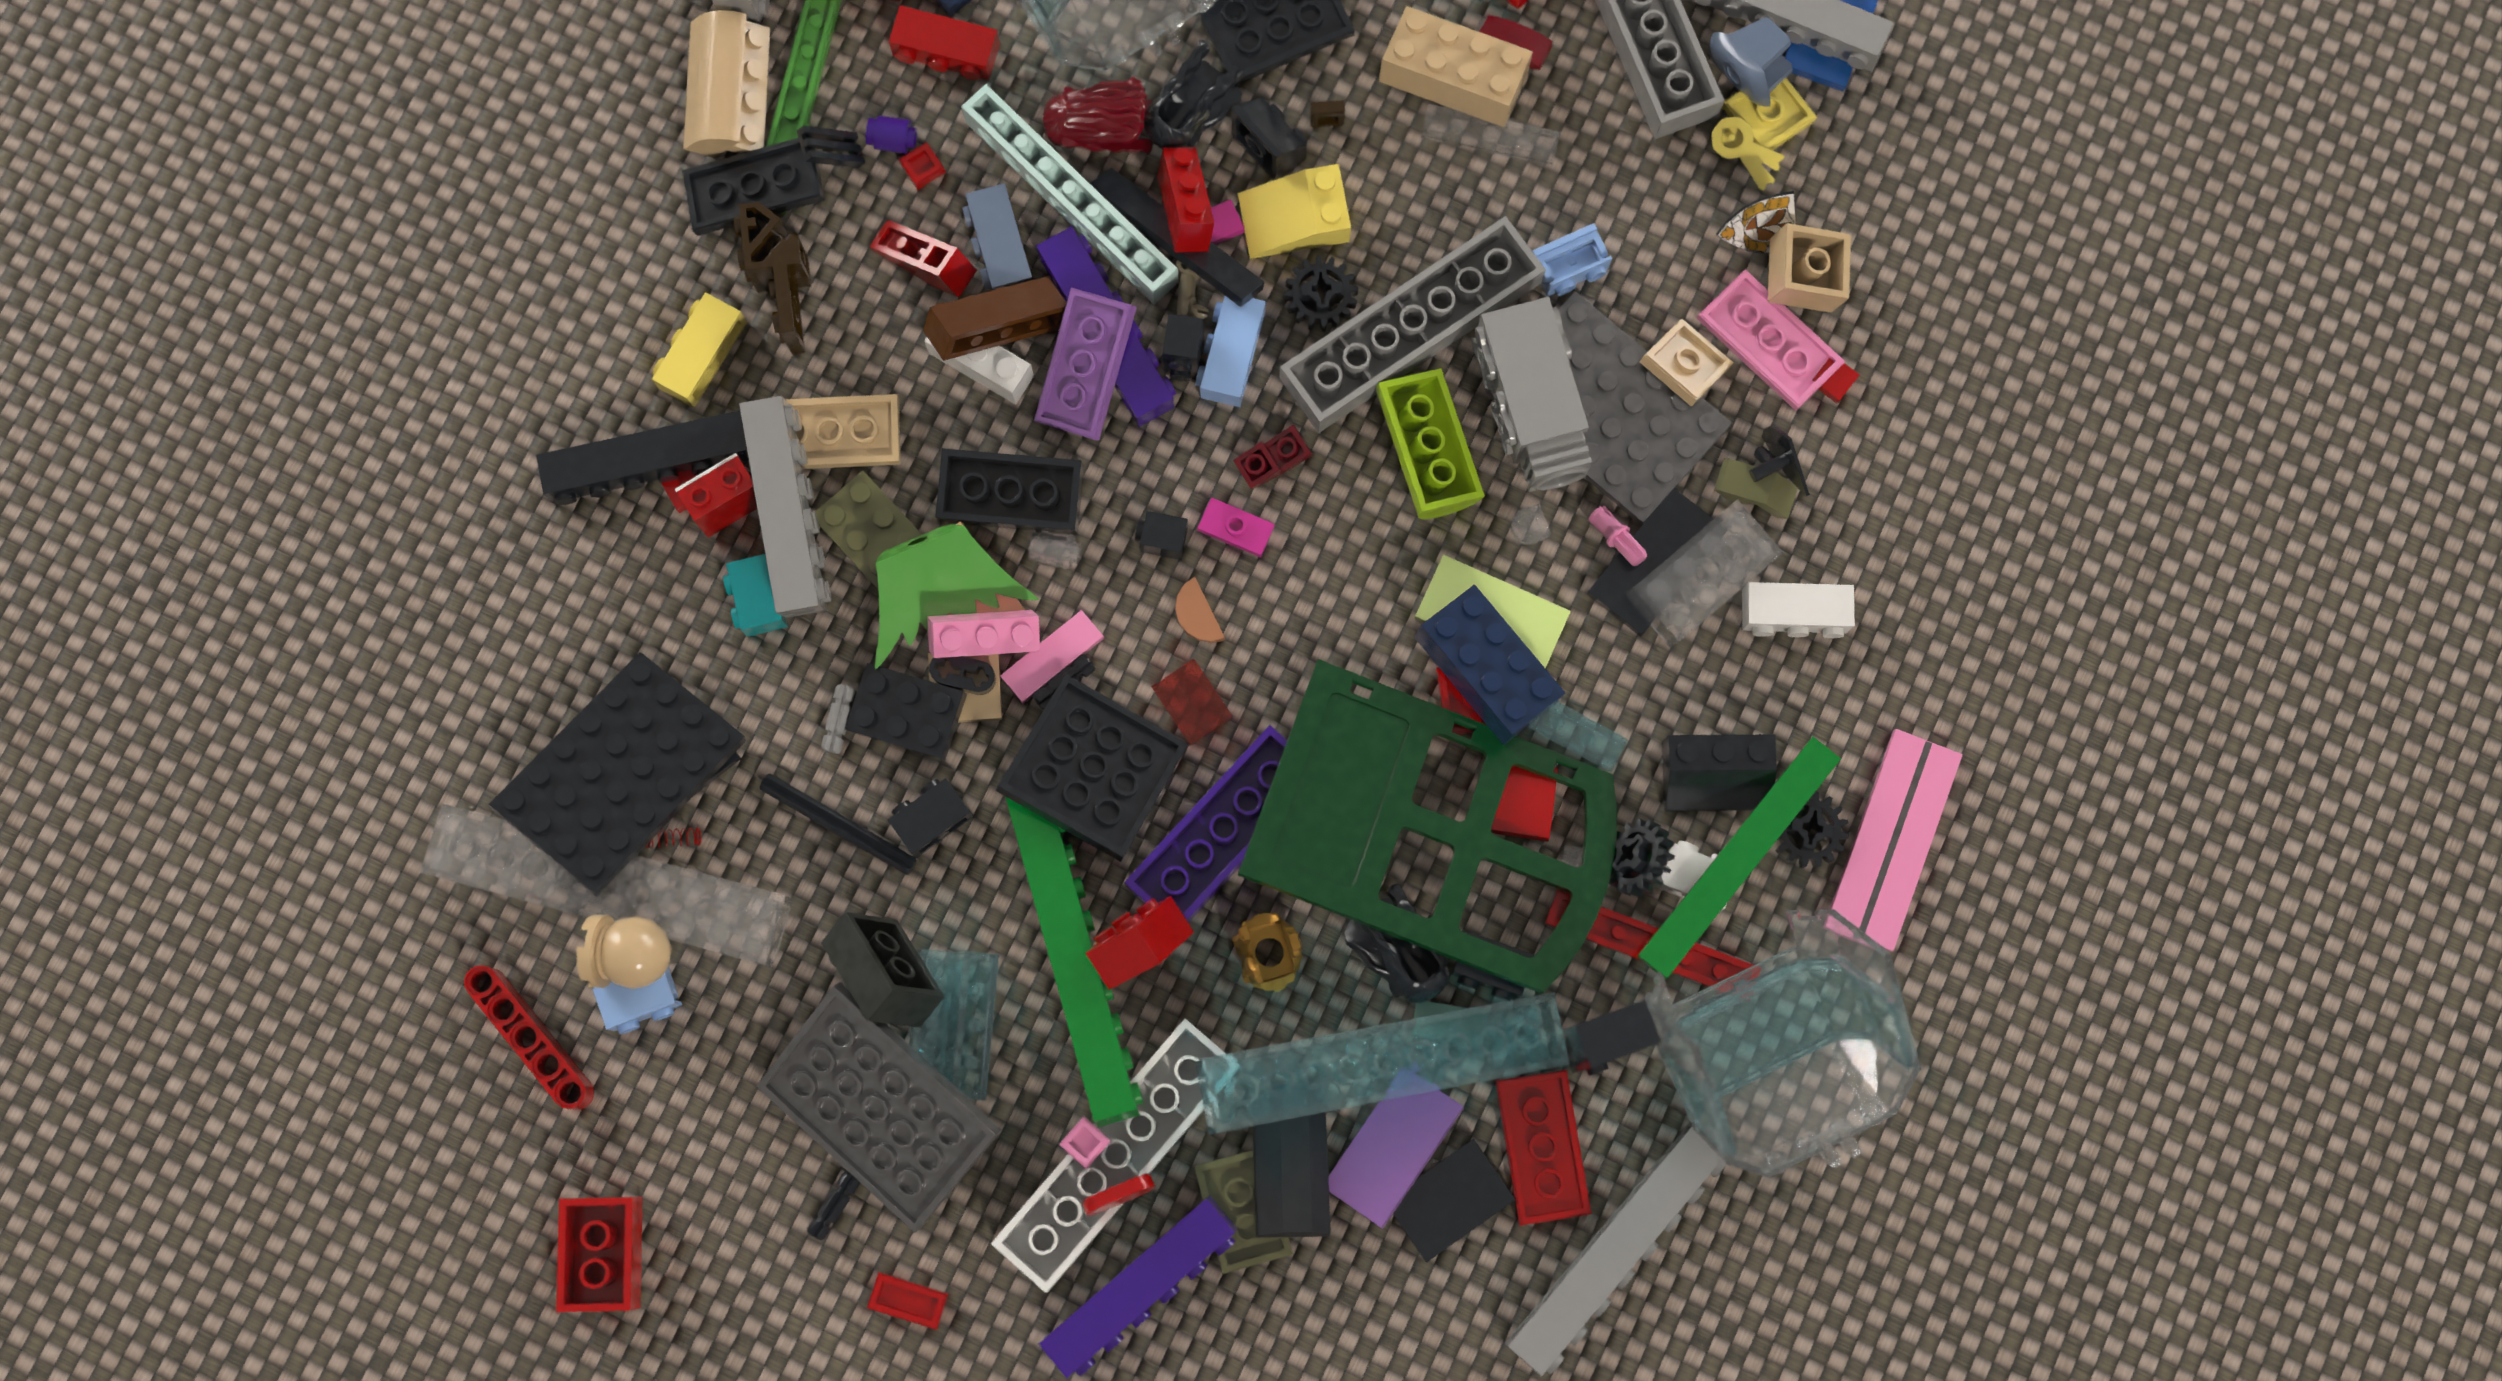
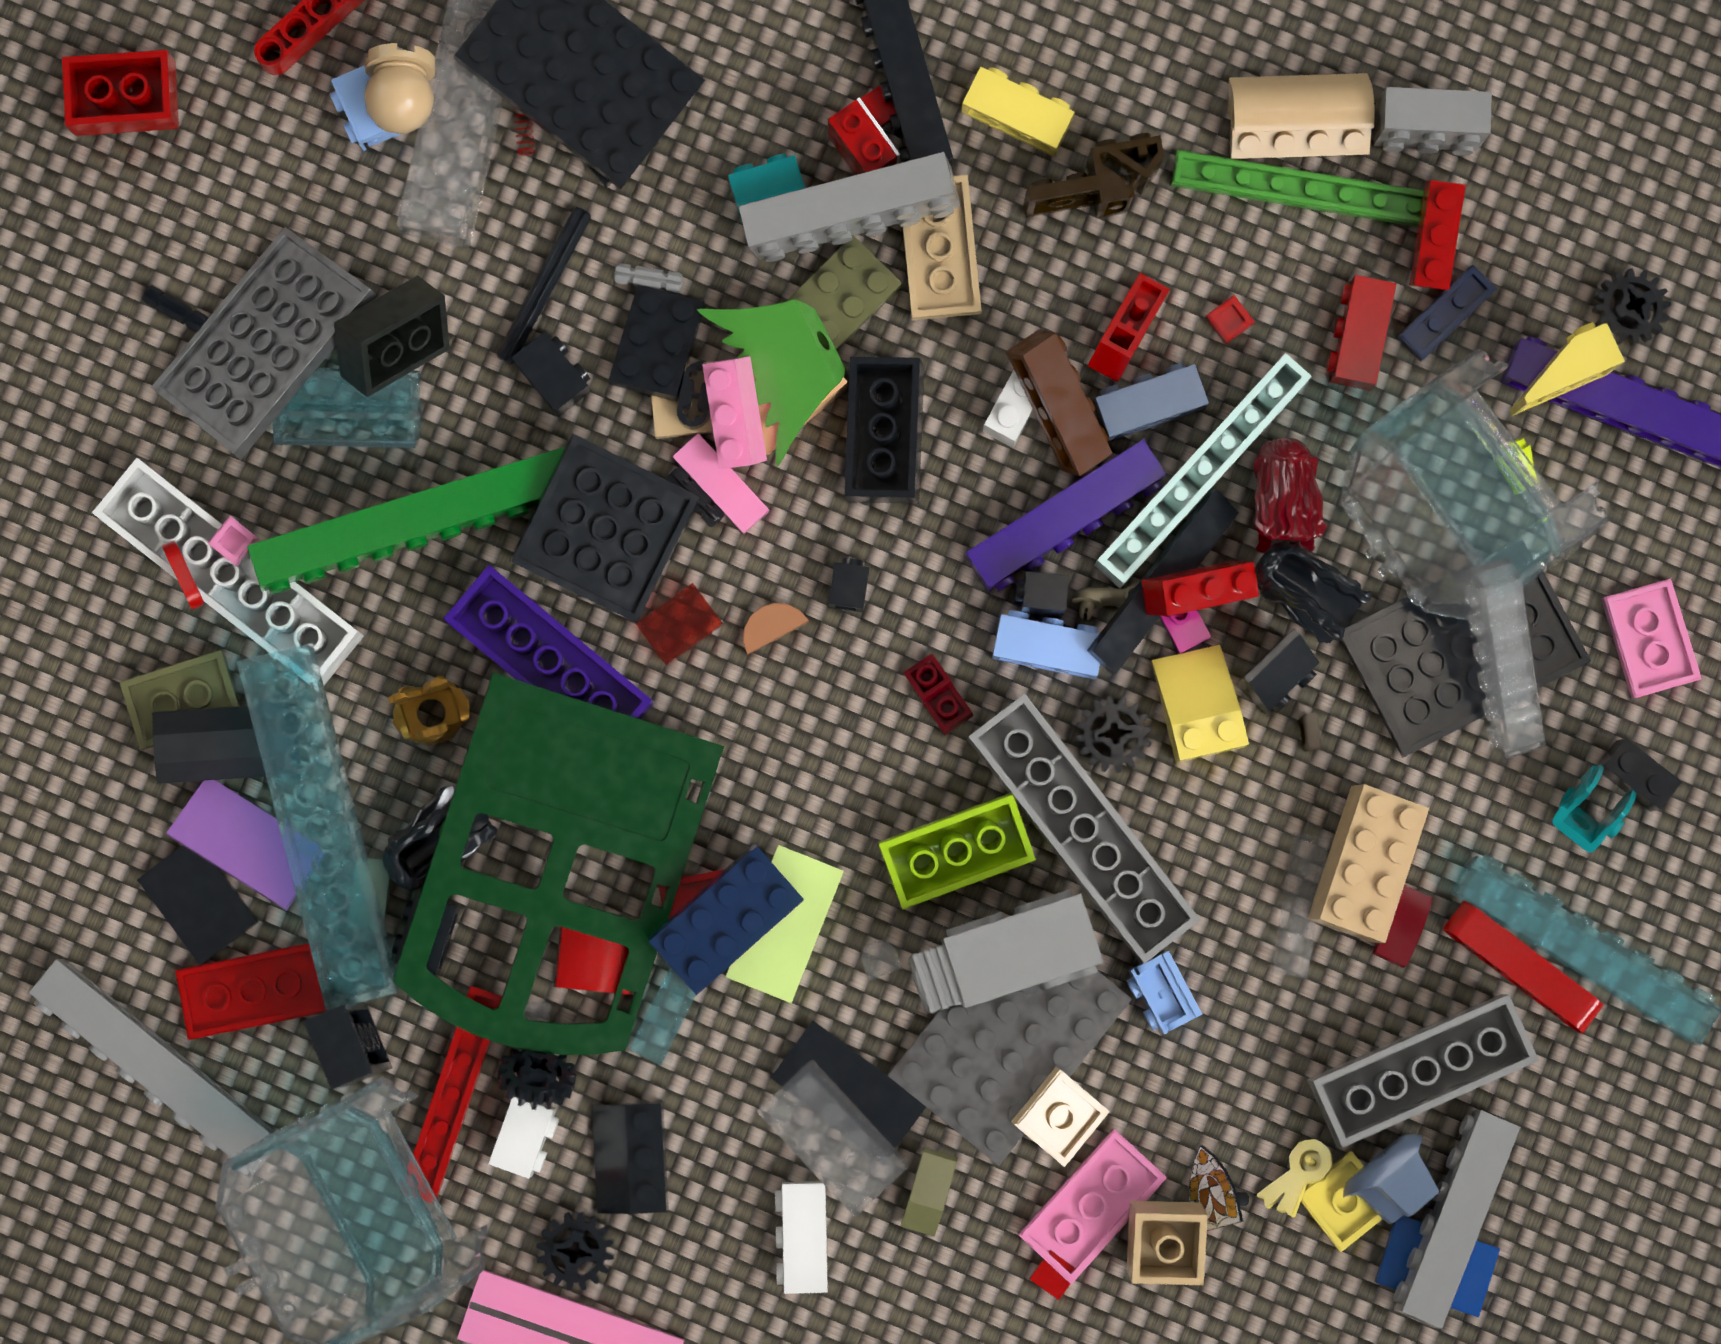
camera: 85 degrees right, 5 degrees up
black tile [682,138,825,236] -> none
black tile [797,125,865,168] -> none
dark purple brick [865,115,917,154] -> none
red tile [867,1272,949,1330] -> none
clear brick [1029,530,1082,570] -> none
medium lavender tile [1034,287,1137,441] -> none
dark purple brick [1039,1196,1238,1379] -> none
red brick [1085,896,1194,990] -> none
dark pink plate [1197,497,1275,558] -> none
bright pink axle [1589,505,1647,566] -> none
green tile [1637,737,1841,979] -> none
black shield [1749,426,1810,496] -> none

